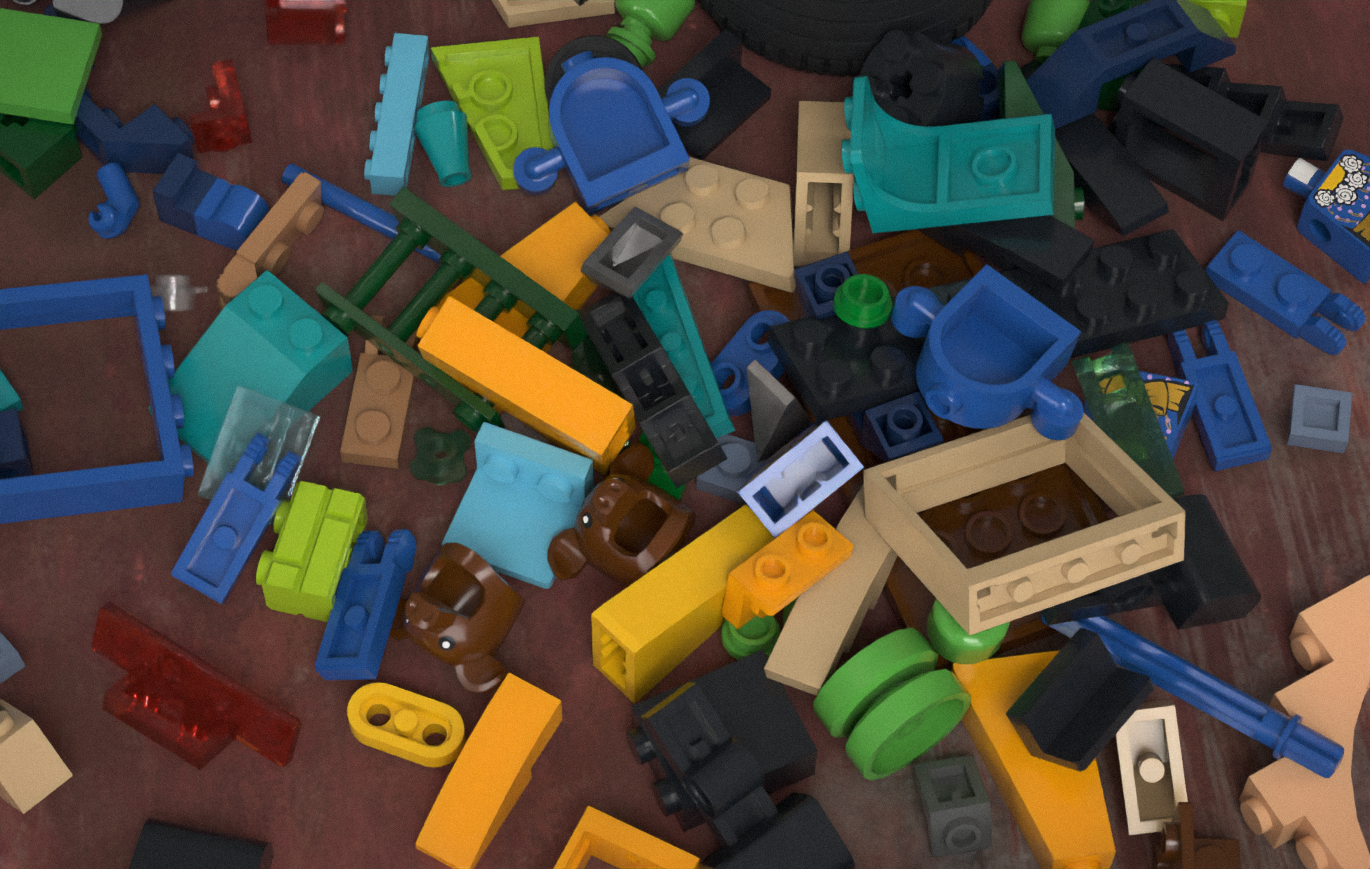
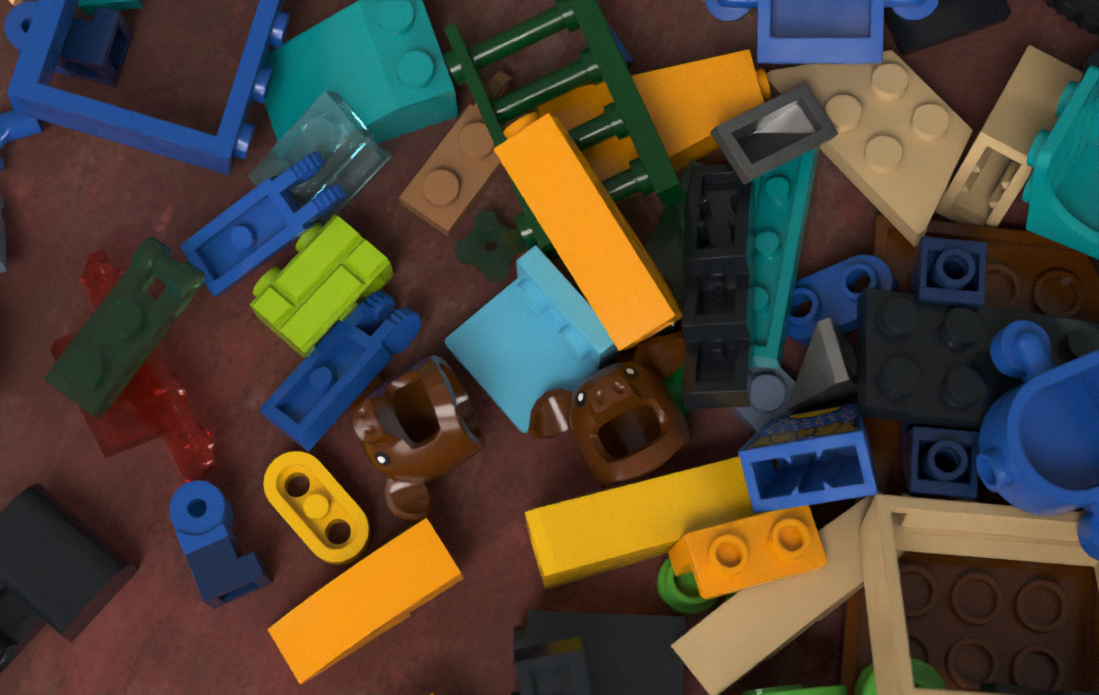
camera: 30 degrees right, 15 degrees up
green plate [833,274,892,328] -> none
none -> clear green plate [43,236,205,419]
none -> leg [169,480,273,609]

